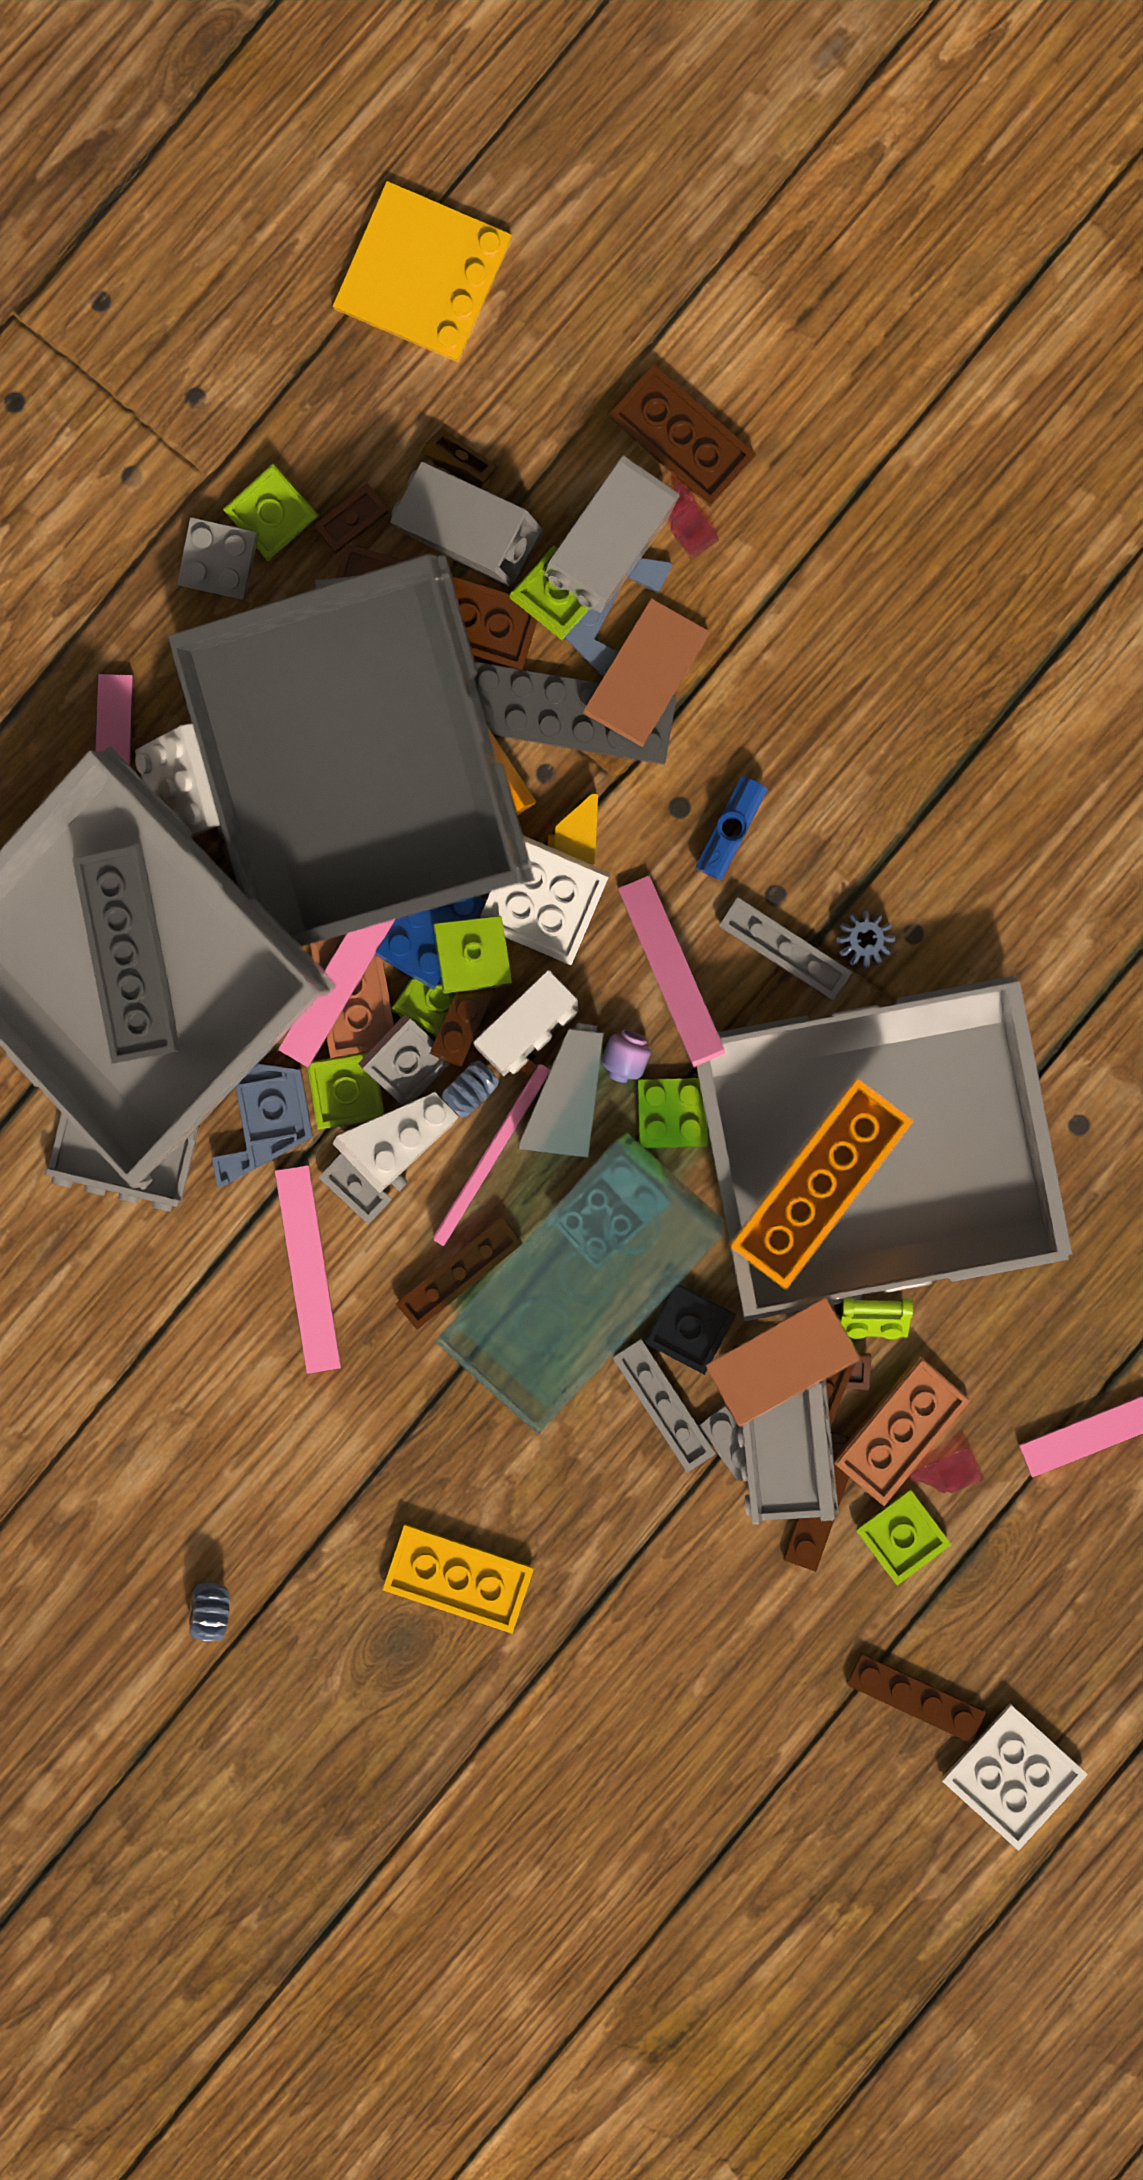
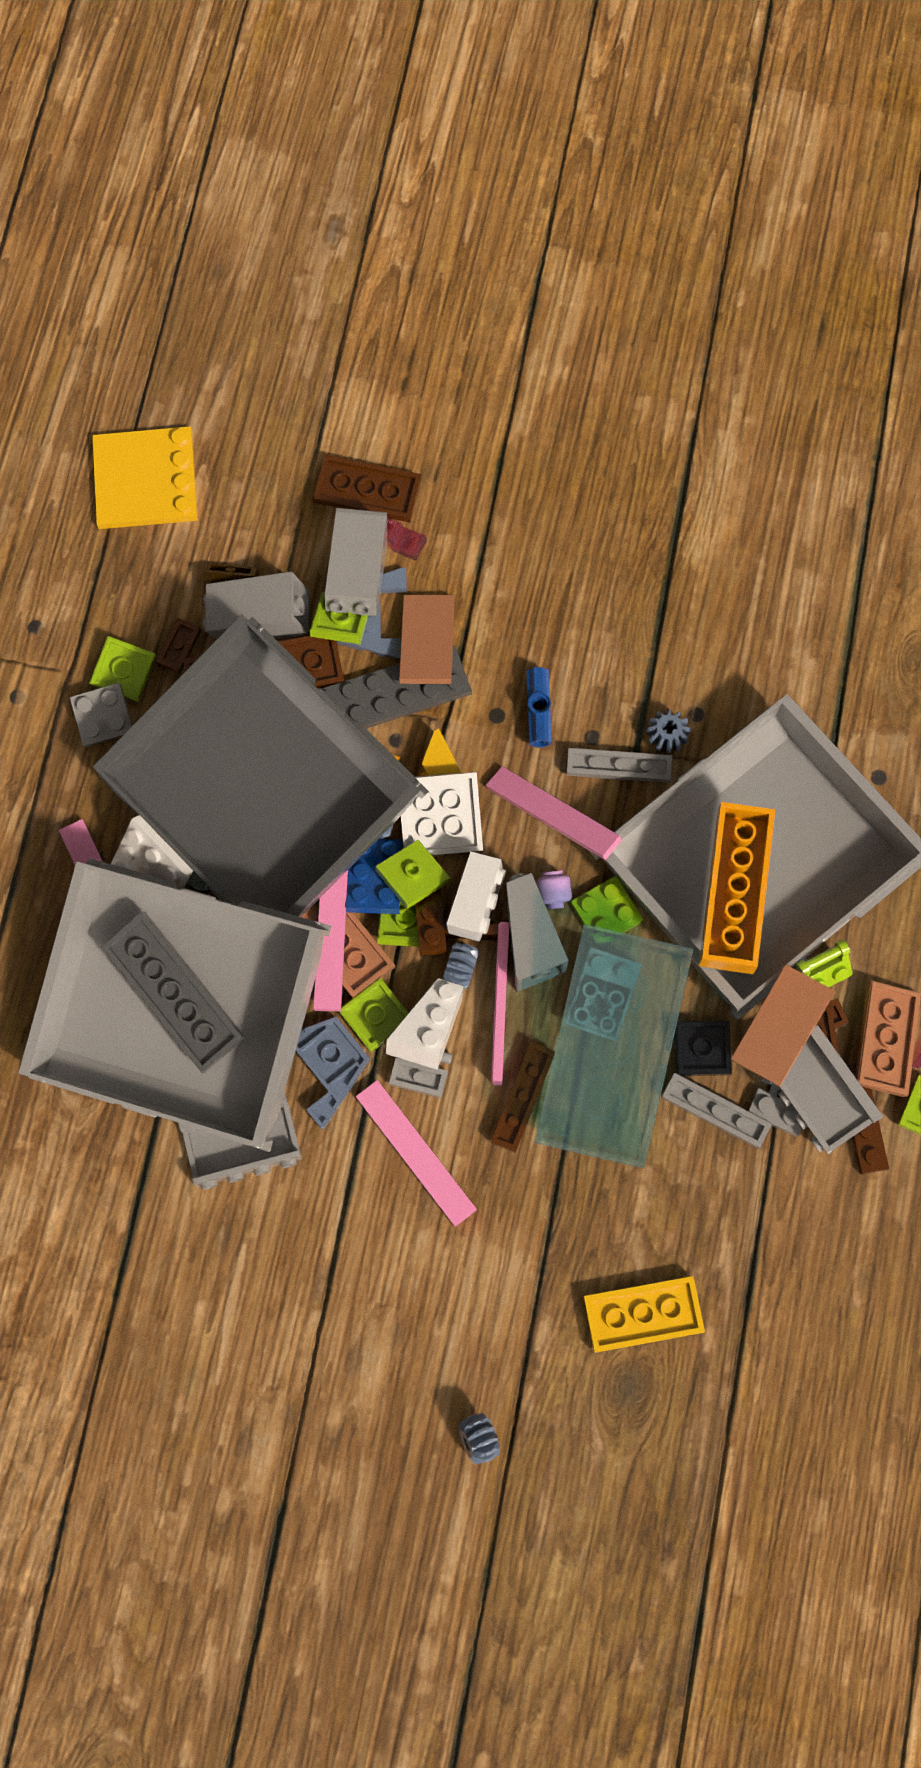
camera: 30 degrees left, 15 degrees down
light grey plate [358,1014,450,1106] -> none

